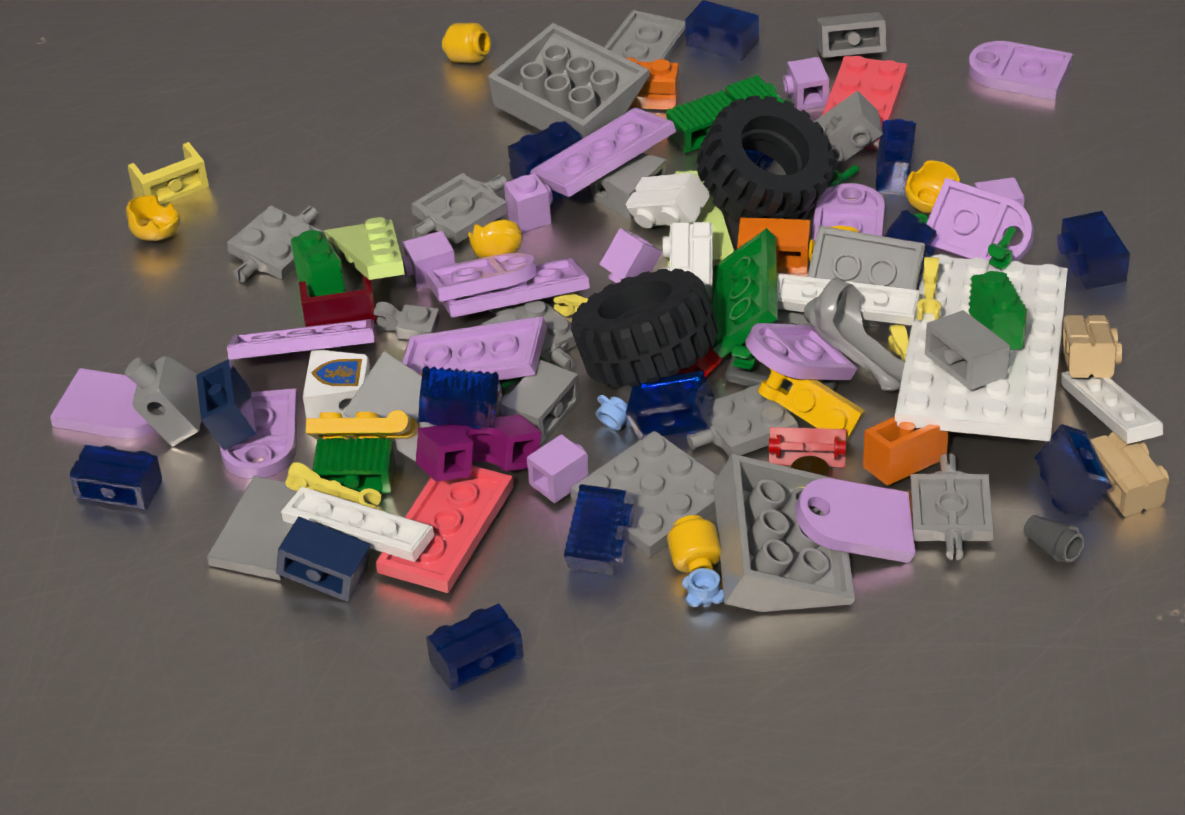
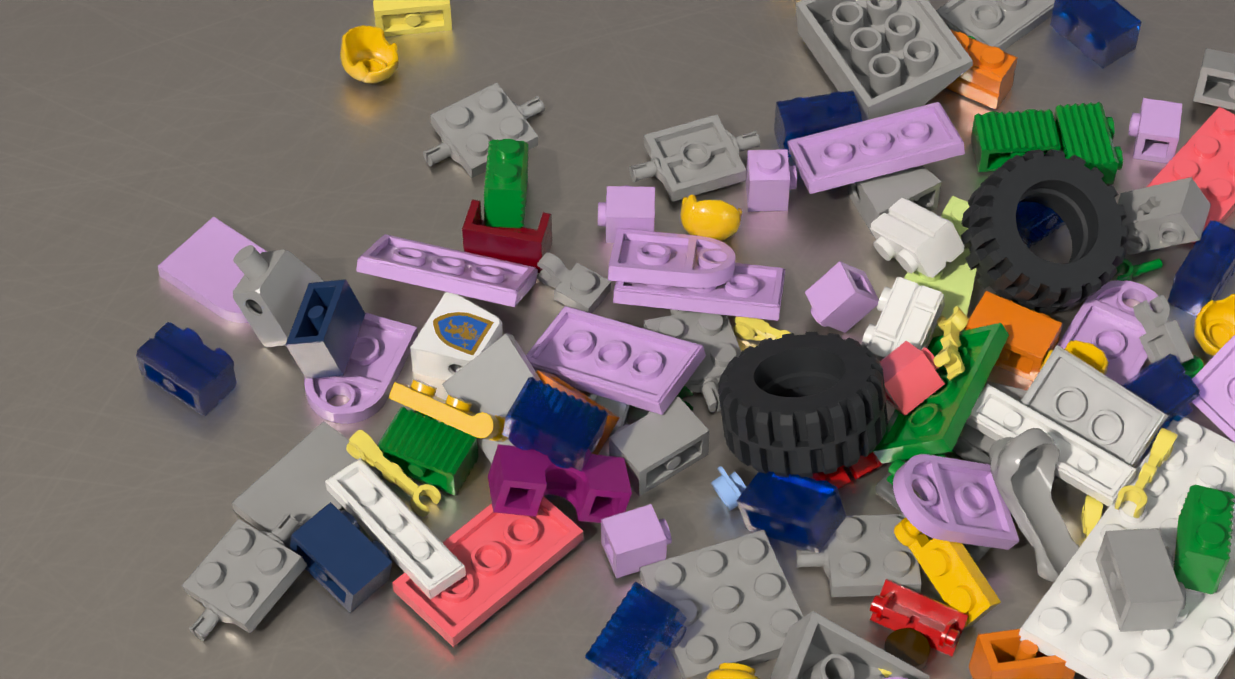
camera: 20 degrees right, 10 degrees up
yellowish green wing [324,217,405,280] -> none
none -> light grey plate [182,514,307,641]
none -> coral brick [880,341,944,416]
none -> light yellow piece [934,306,969,381]
none -> light grey plate [1133,295,1194,375]

